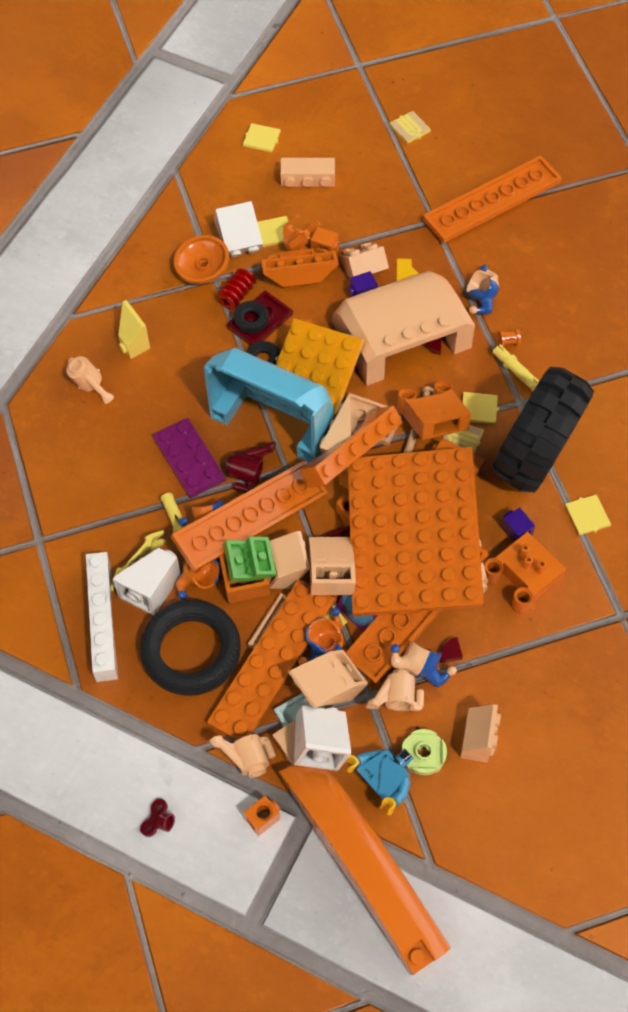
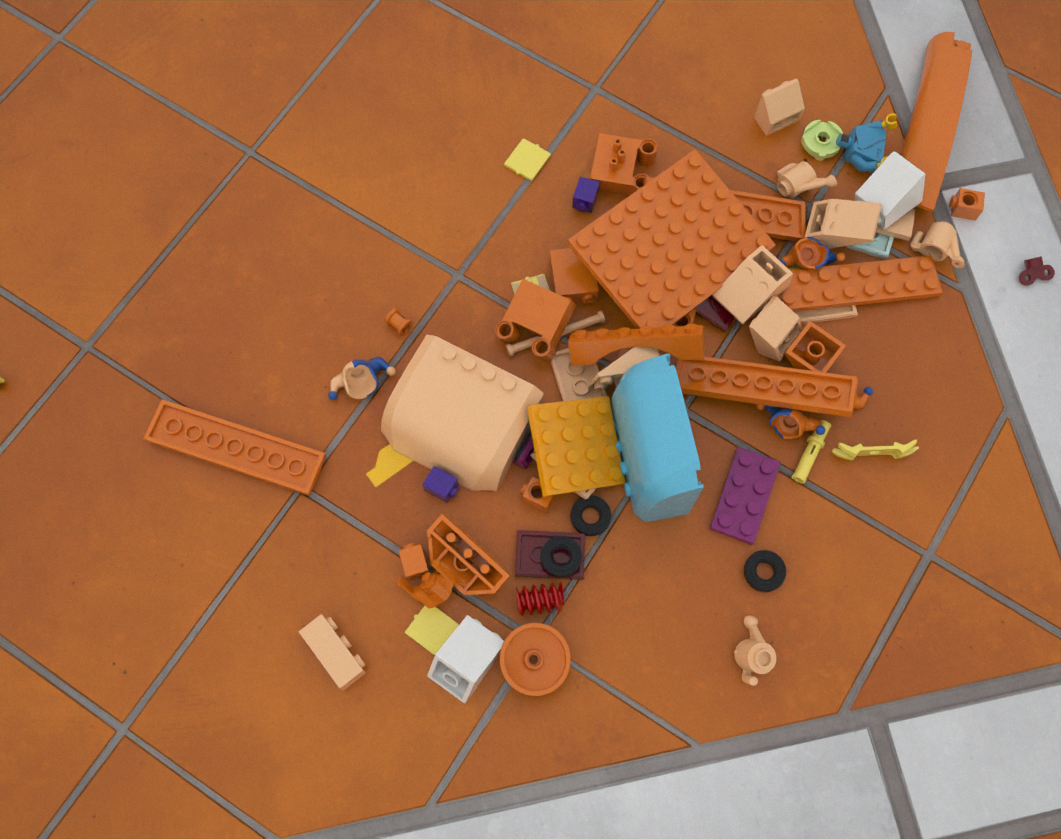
camera: 130 degrees left, 10 degrees up
white arch [86,552,118,682] -> none
white slope [113,548,181,616] -> none
light yellow slope [118,300,150,359] -> none
black tyre [140,599,241,696] -> none
bright green slope [223,536,276,582] -> none
dark red piece [226,441,276,493] -> none
light yellow piece [243,123,281,153] -> none
light nougat slope [338,242,389,278] -> none
piece [389,111,431,144] -> none
piece [390,641,457,687] -> none
dark red tile [440,637,463,663] -> none
light yellow piece [462,392,499,425] -> none
light yellow pin [492,344,539,392] -> none
black tyre [492,367,594,493] -> none
none -> black tyre [744,550,786,592]

